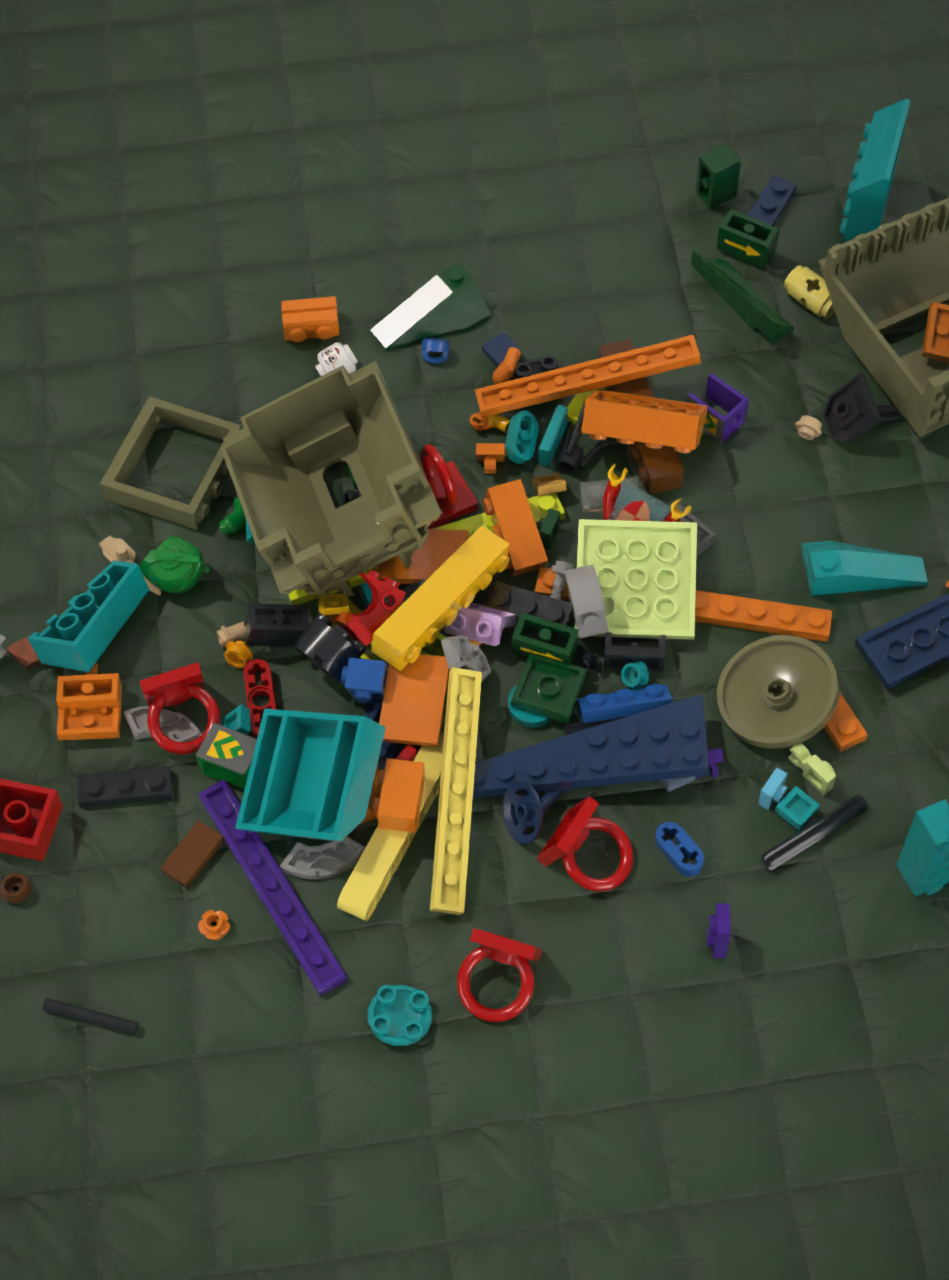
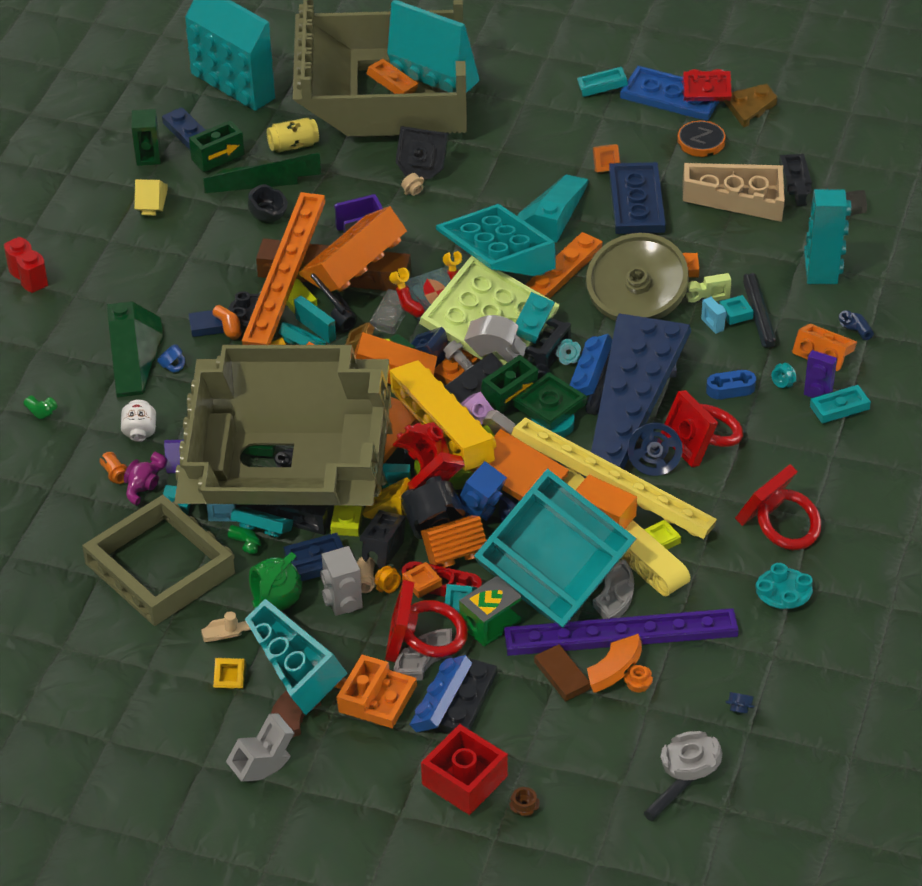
camera: 65 degrees left, 15 degrees down
orange brick [281,296,340,342] -> none
none -> red brick [4,237,48,293]
none -> green arm [23,395,58,419]
none -> orange pin [100,452,127,484]
none -> magenta piece [124,451,167,506]
none -> light yellow slope [134,179,168,216]
none -> yellow slope [213,658,247,689]
none -> black helmet [248,184,288,222]
none -> dark blue plate [283,533,343,581]
none -> light grey brick [320,546,363,616]
none -> orange tile [402,562,442,598]
none -> blue plate [409,655,472,732]
none -> dark blue slope [411,327,448,368]
none -> orange brick [421,515,487,567]
none -> teal slope [436,204,556,276]
none -> teal plate [516,292,555,344]
none -> orange tile [587,634,642,693]
none -> neon yellow tile [644,520,681,550]
none -> light grey tile [661,731,722,780]
none -> dark blue plate [725,692,755,714]
none -> teal plate [771,363,796,388]
none -> orange bracket [792,323,857,371]
none -> teal plate [810,385,871,424]
none -> dark blue arm [839,310,874,340]

